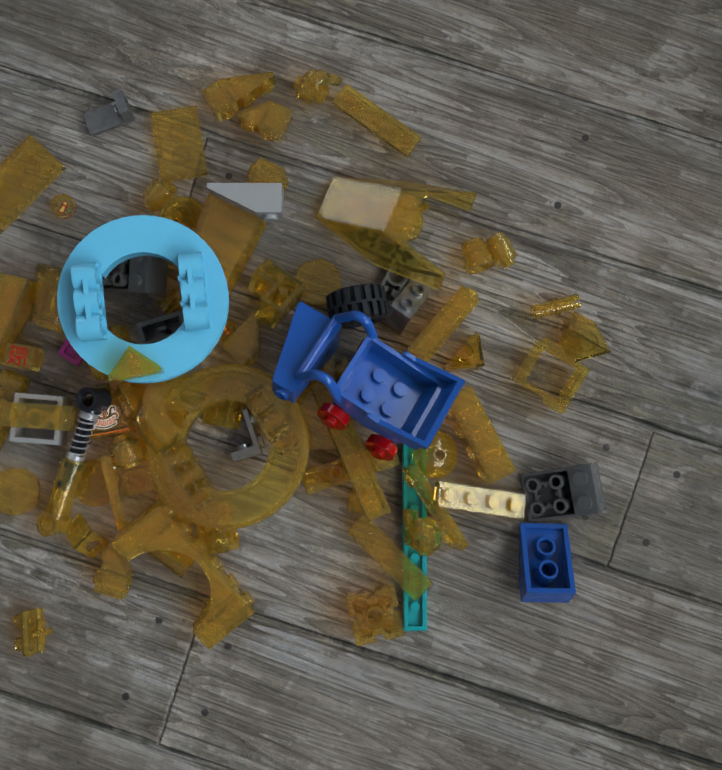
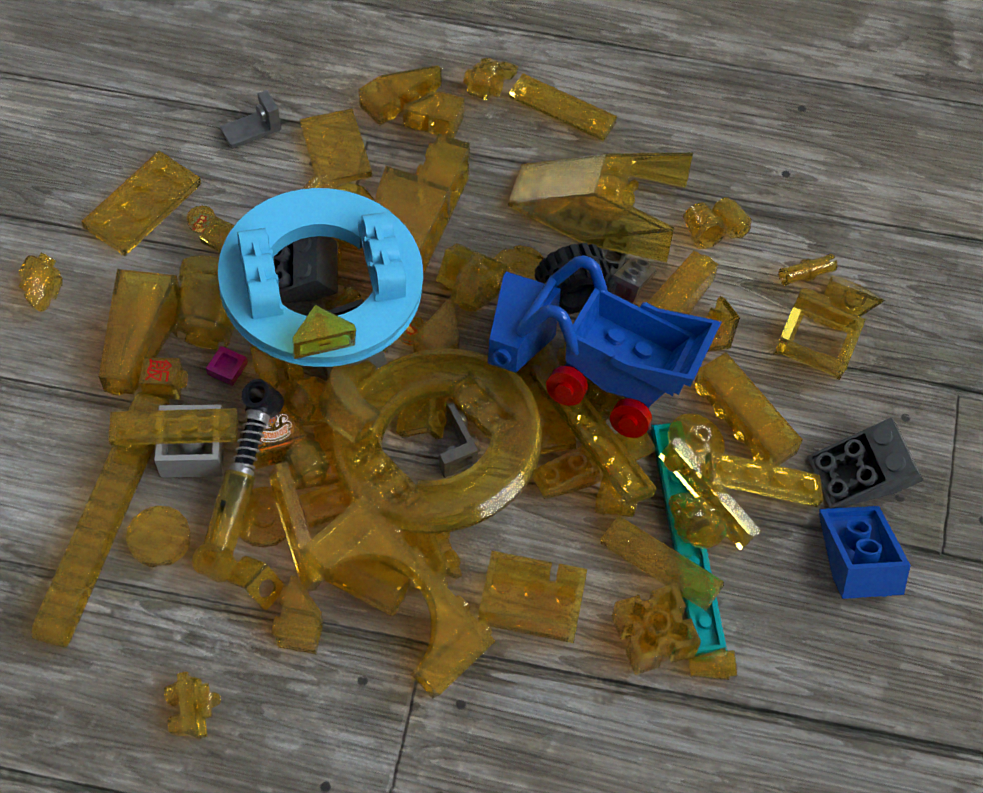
camera: 10 degrees left, 25 degrees down
light grey slope [207,183,284,222] -> none
none -> clear yellow plate [200,216,235,253]
none -> clear yellow piece [478,551,587,643]
none -> clear yellow cone [689,647,737,680]

